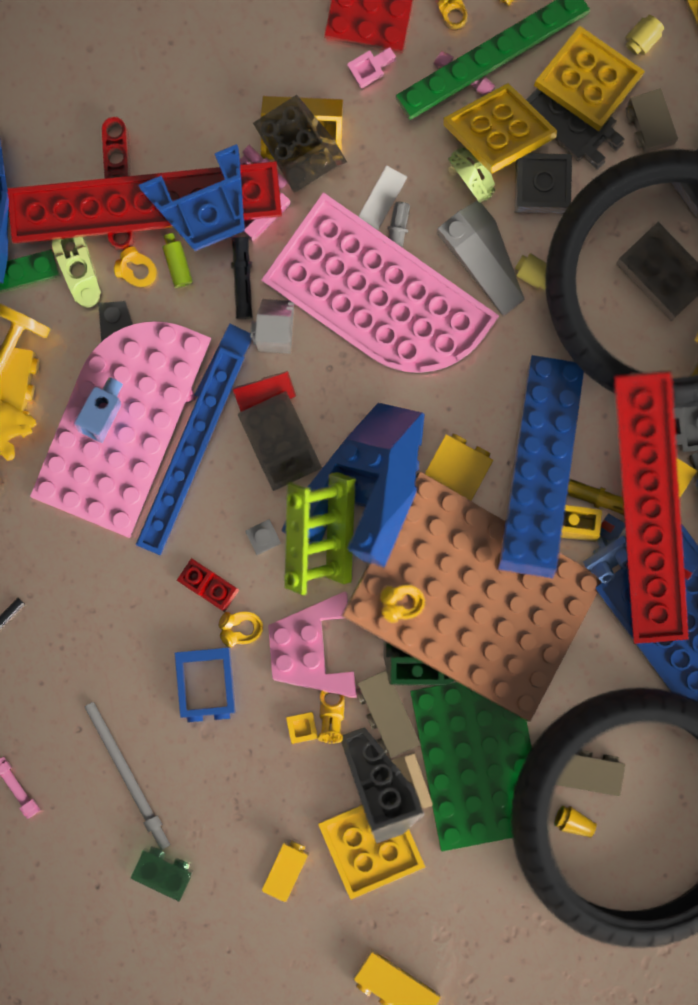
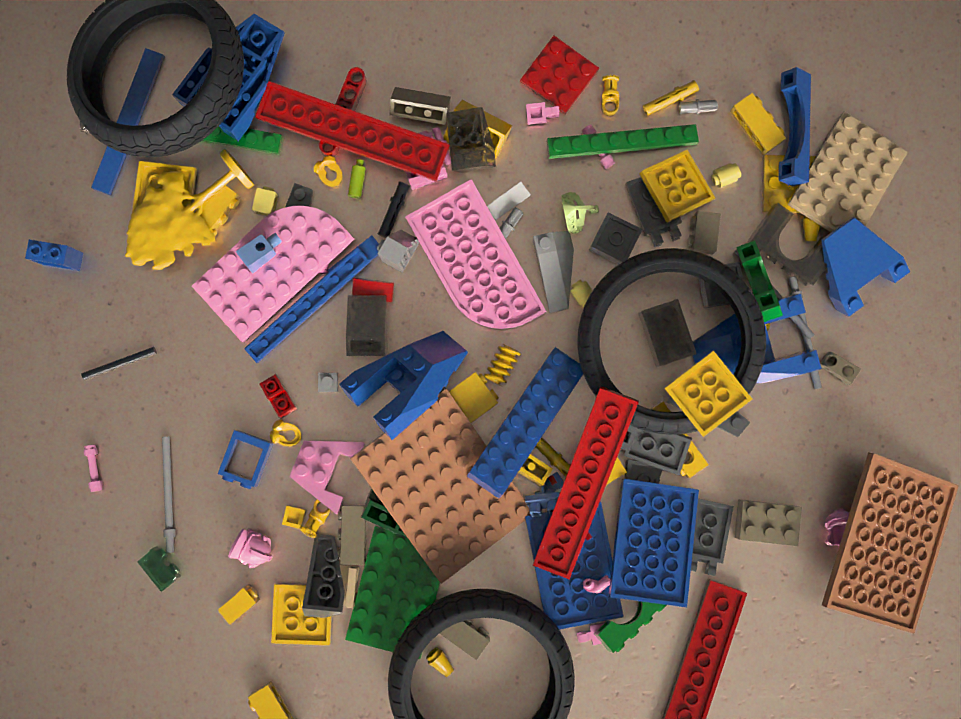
camera: 20 degrees right, 0 degrees up
yellowish green piece [52,237,101,308] -> none
blue wing [139,144,245,251] -> none
lime fence [284,472,355,595] -> none
yellow piece [380,586,425,623] -> none
yellow plate [443,83,557,174] -> none
none -> bright pink helmet [228,528,272,568]
none -> light yellow brick [252,186,279,216]
none -> dark tan brick [389,87,451,125]
none -> yellow piece [483,344,521,387]

